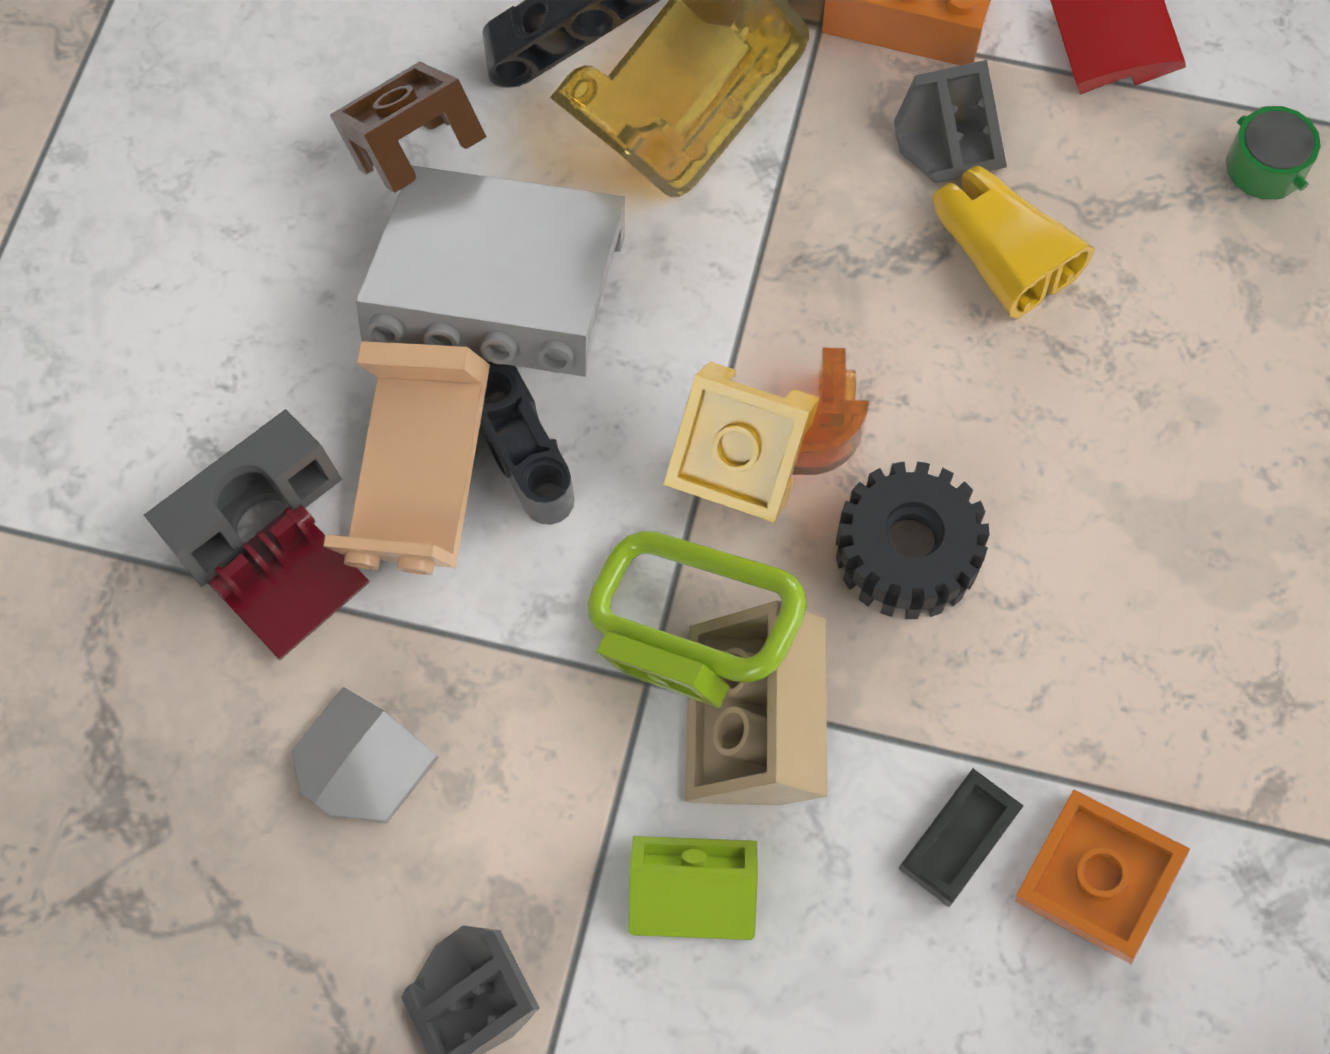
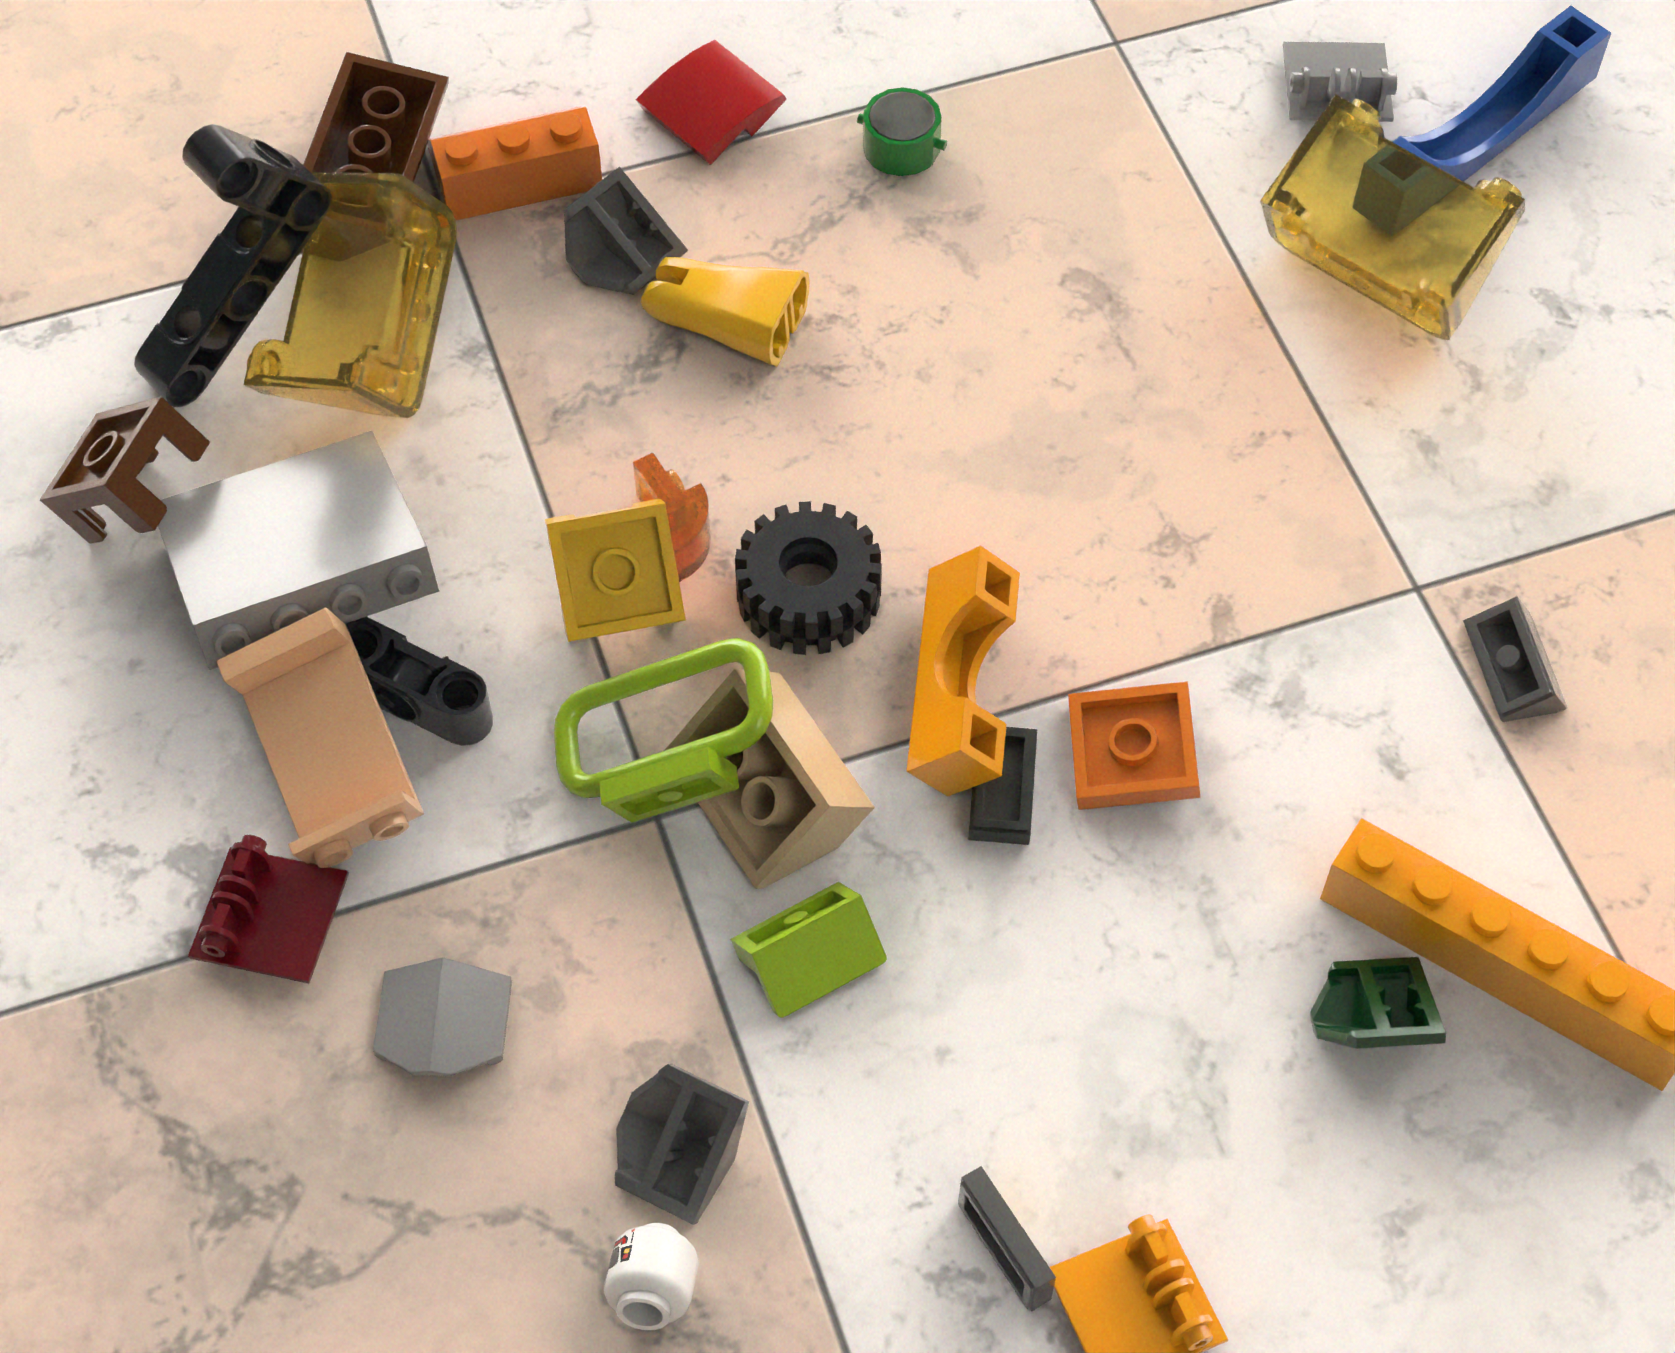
camera: 35 degrees left, 10 degrees down
dark grey arch [143,409,343,587] -> none
none -> light orange arch [906,545,1020,797]

